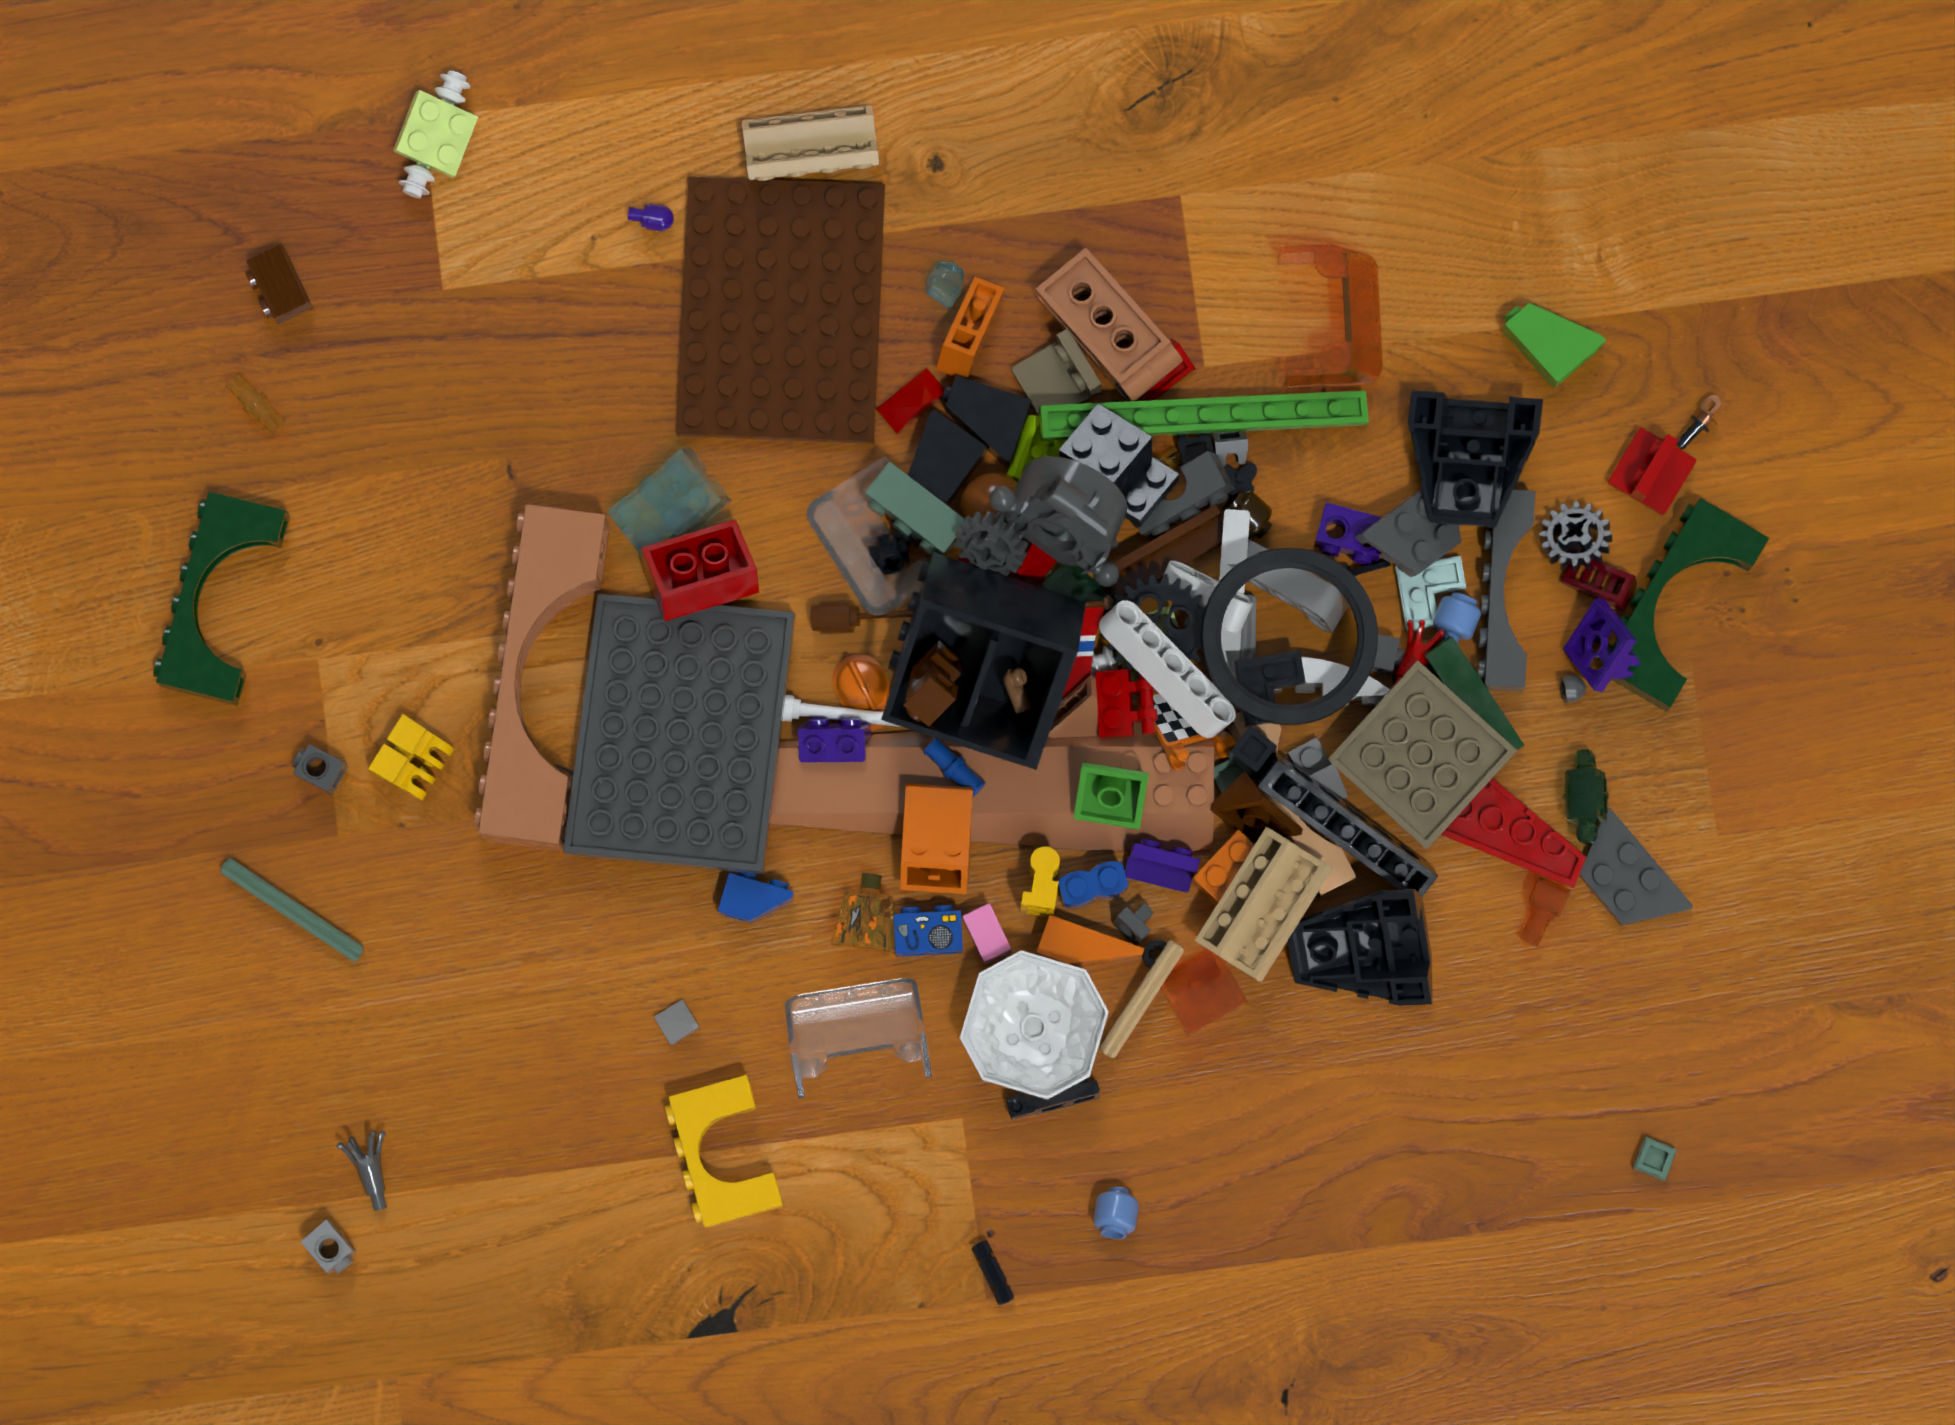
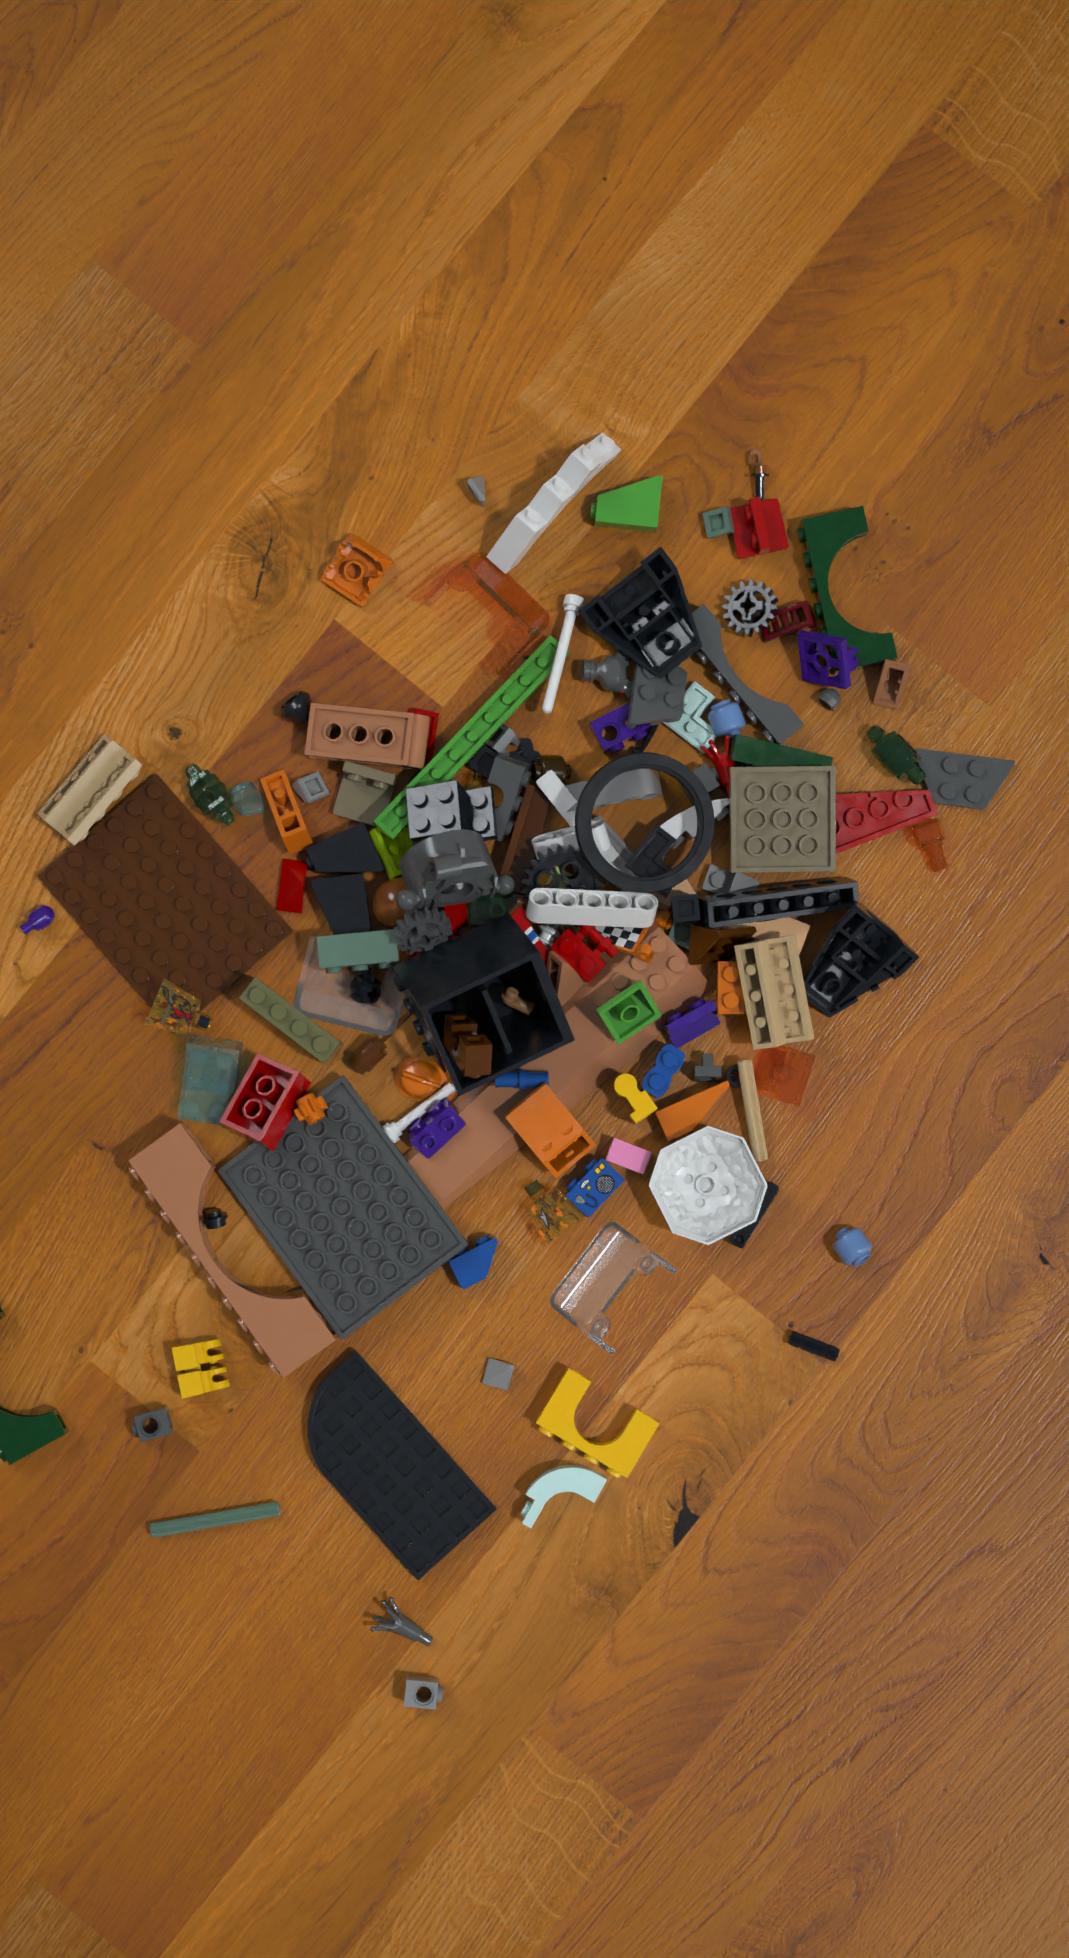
camera: 45 degrees left, 5 degrees up
none -> clear yellow torso [144,979,212,1036]
none -> clear green piece [185,764,235,826]
none -> black plate [201,1208,228,1229]
none -> olive arch [239,977,344,1065]
none -> black cone [280,691,312,725]
none -> light grey slope [291,771,330,804]
none -> orange gear [294,1093,328,1126]
none -> black plate [308,1350,497,1580]
none -> orange slope [320,533,393,607]
none -> light grey slope [467,476,486,507]
none -> white arch [486,433,621,574]
none -> light aqua arch [520,1465,607,1528]
none -> white piece [542,594,585,714]
none -> dark grey animal [581,650,633,699]
none -> sand green tile [703,506,735,539]
none -> nougat slope [873,659,911,709]

